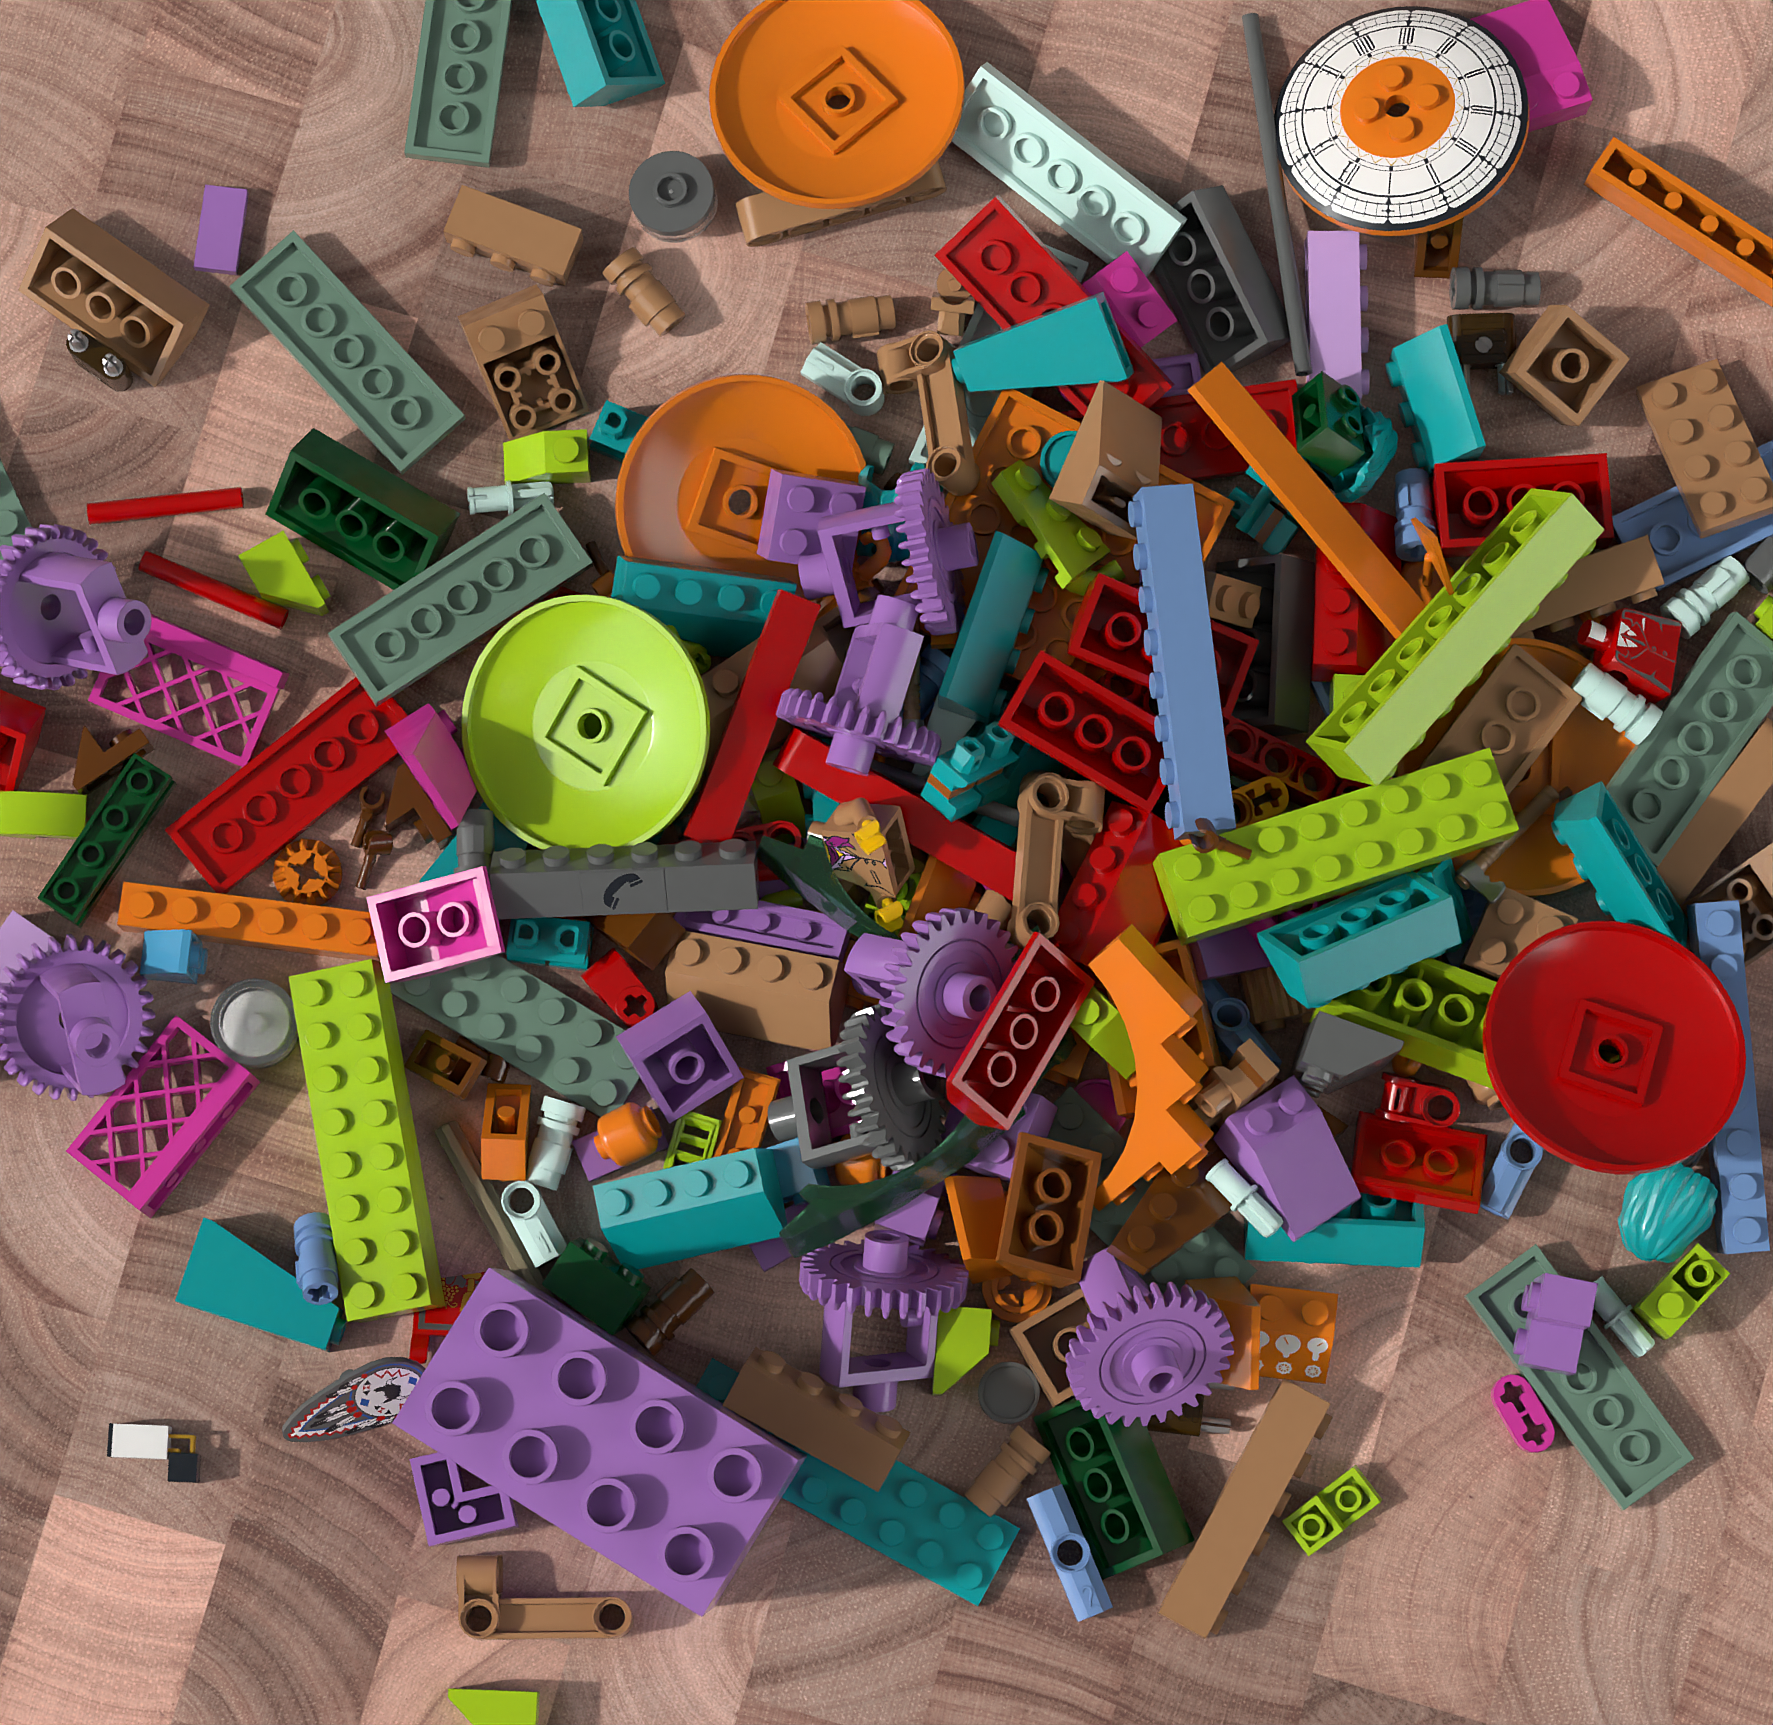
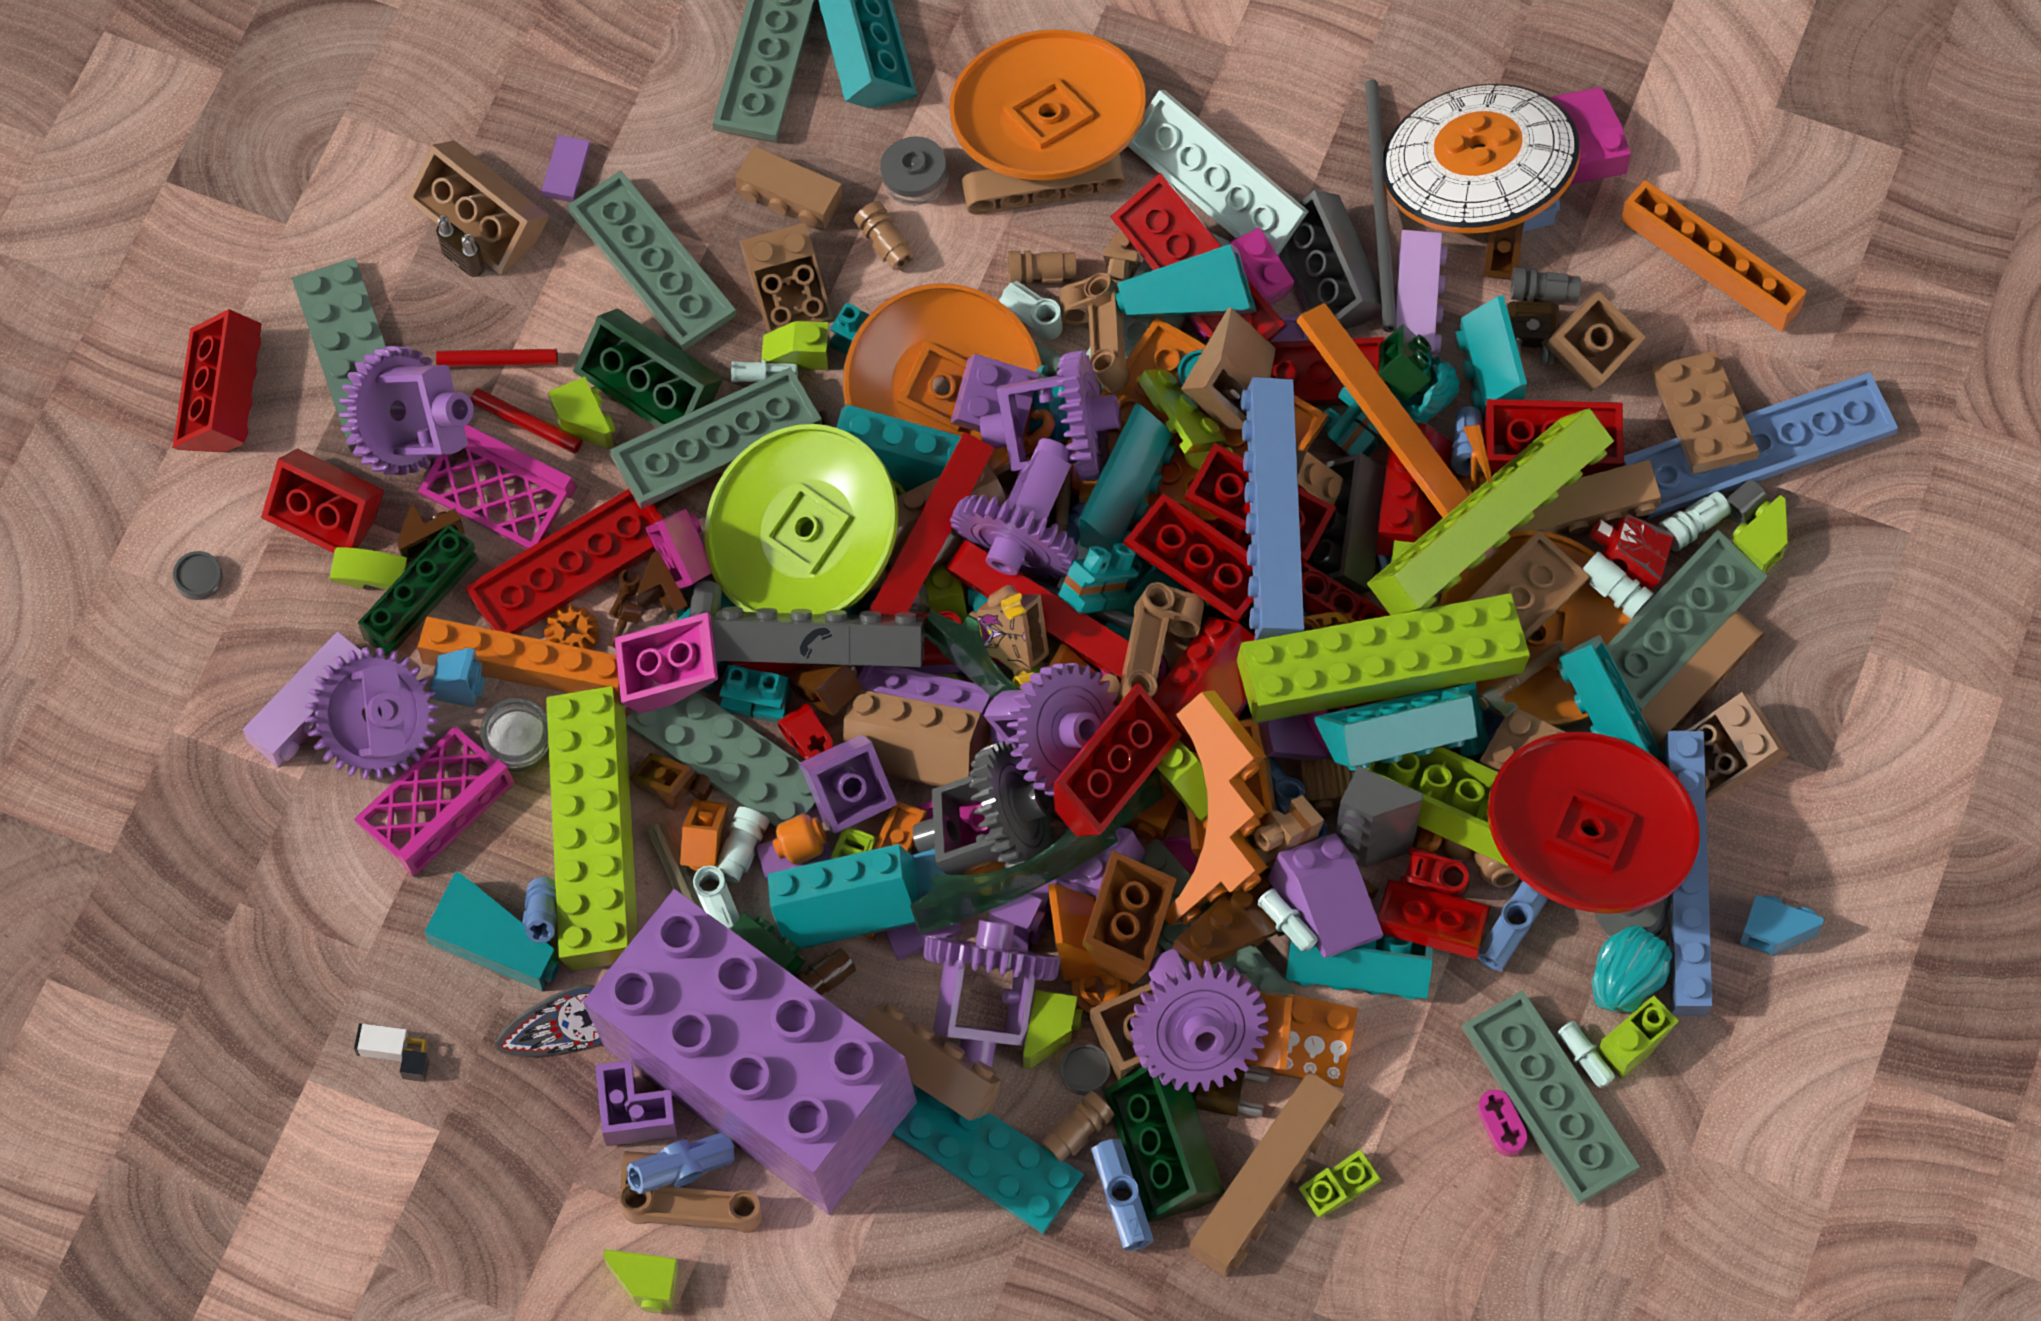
camera: 10 degrees right, 15 degrees down
reddish brown hand [1189,818,1252,860] -> none
medium lavender brick [1513,1273,1598,1376] -> none
none -> medium blue piece [627,1133,735,1195]

